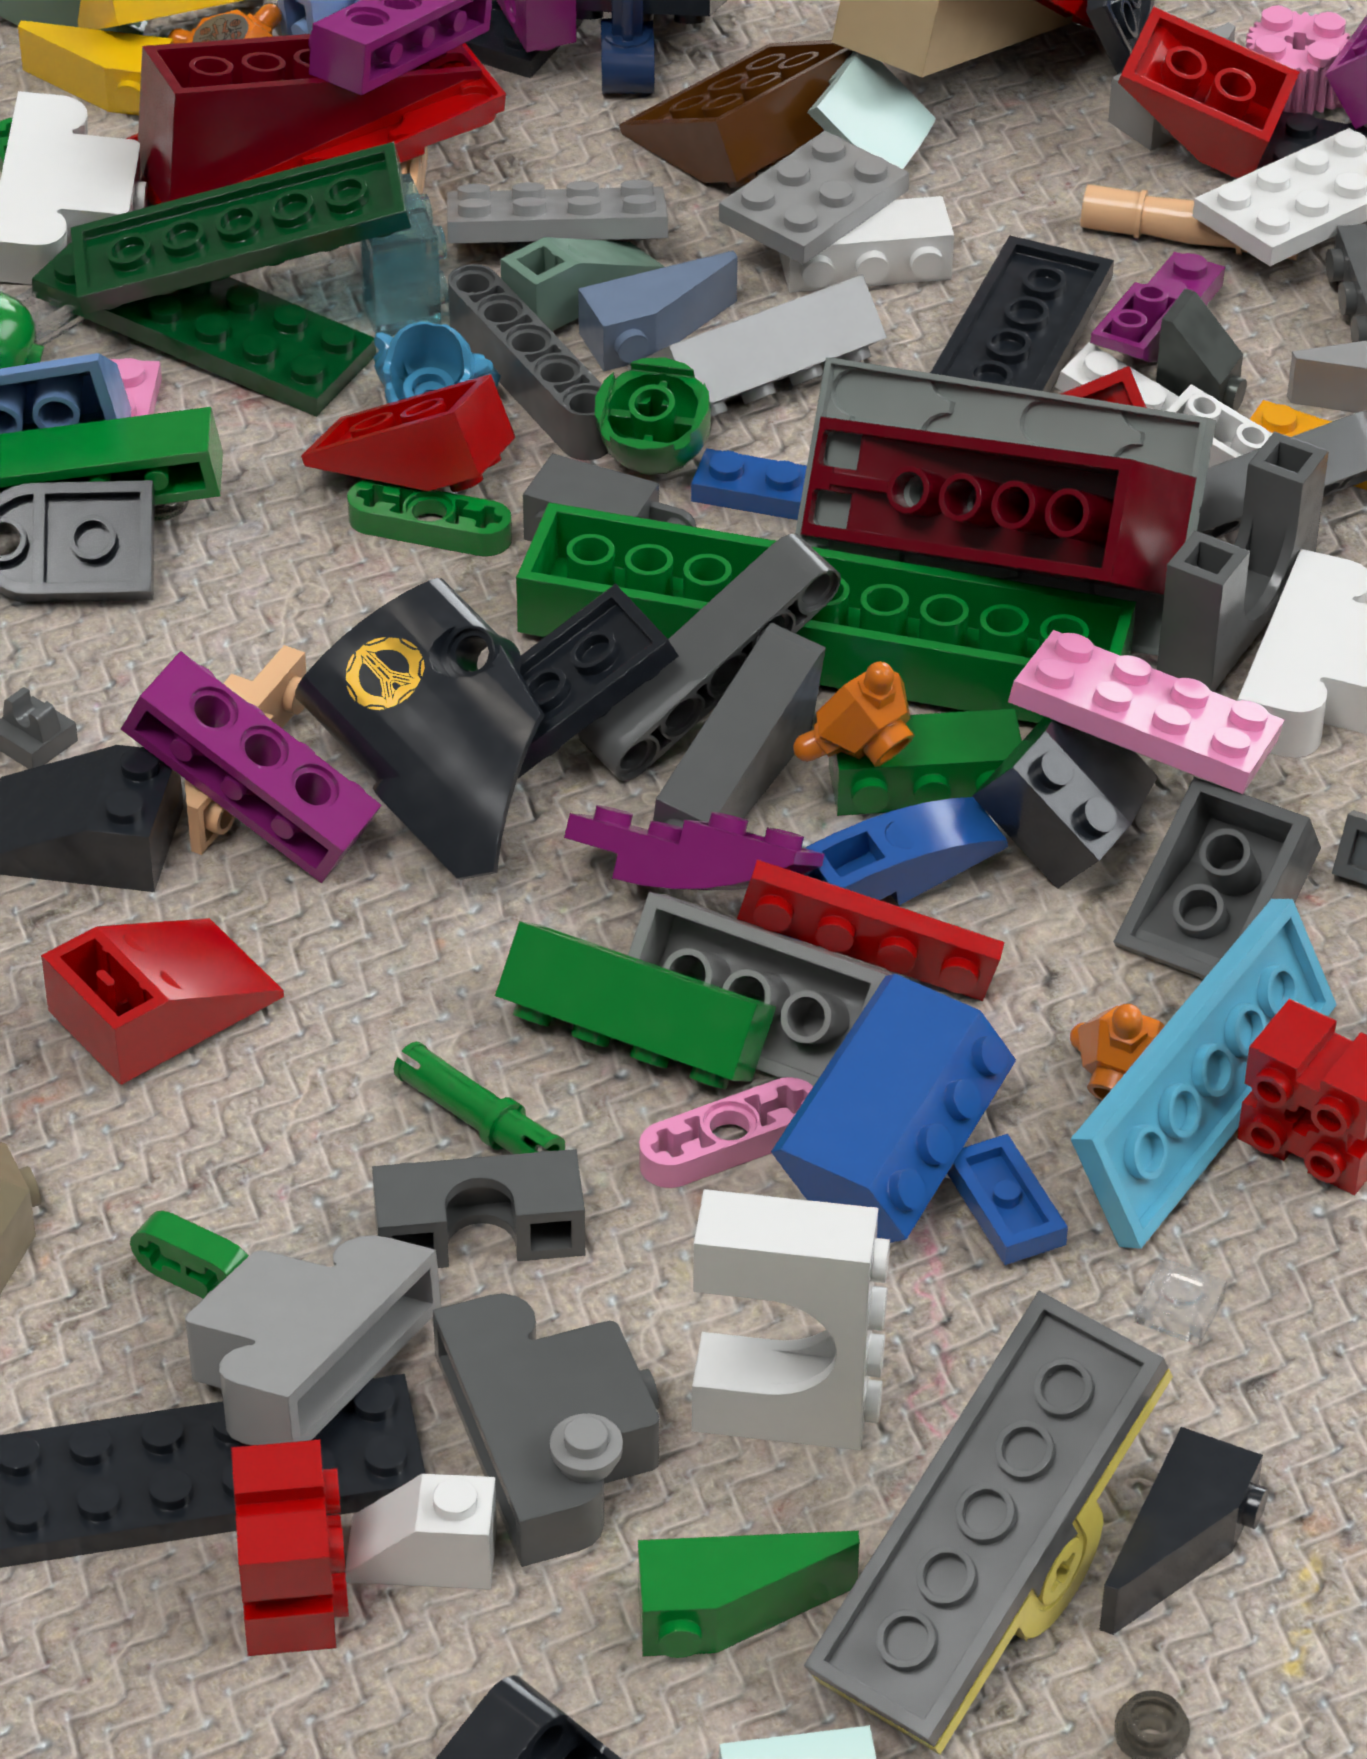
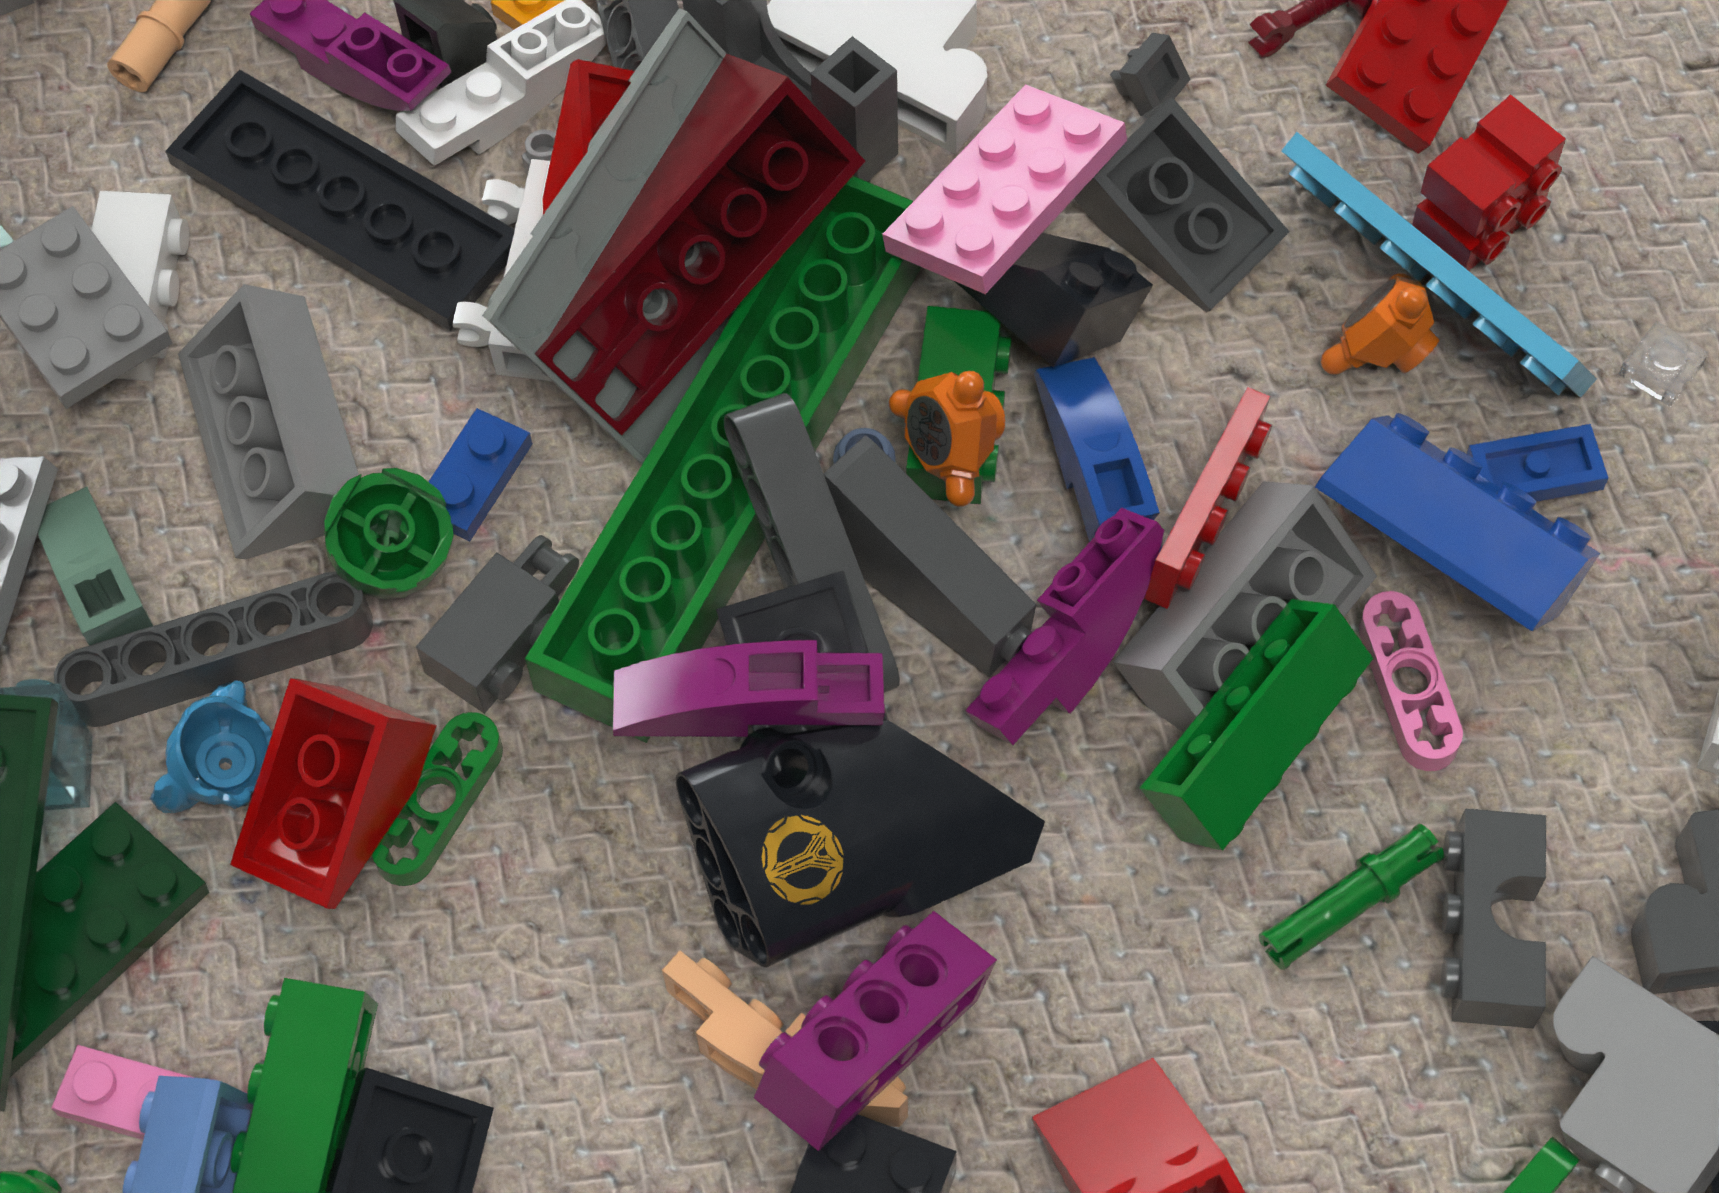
camera: 75 degrees left, 20 degrees up
sand blue slope [578,251,738,371] -> none
none -> magenta slope [613,640,884,737]

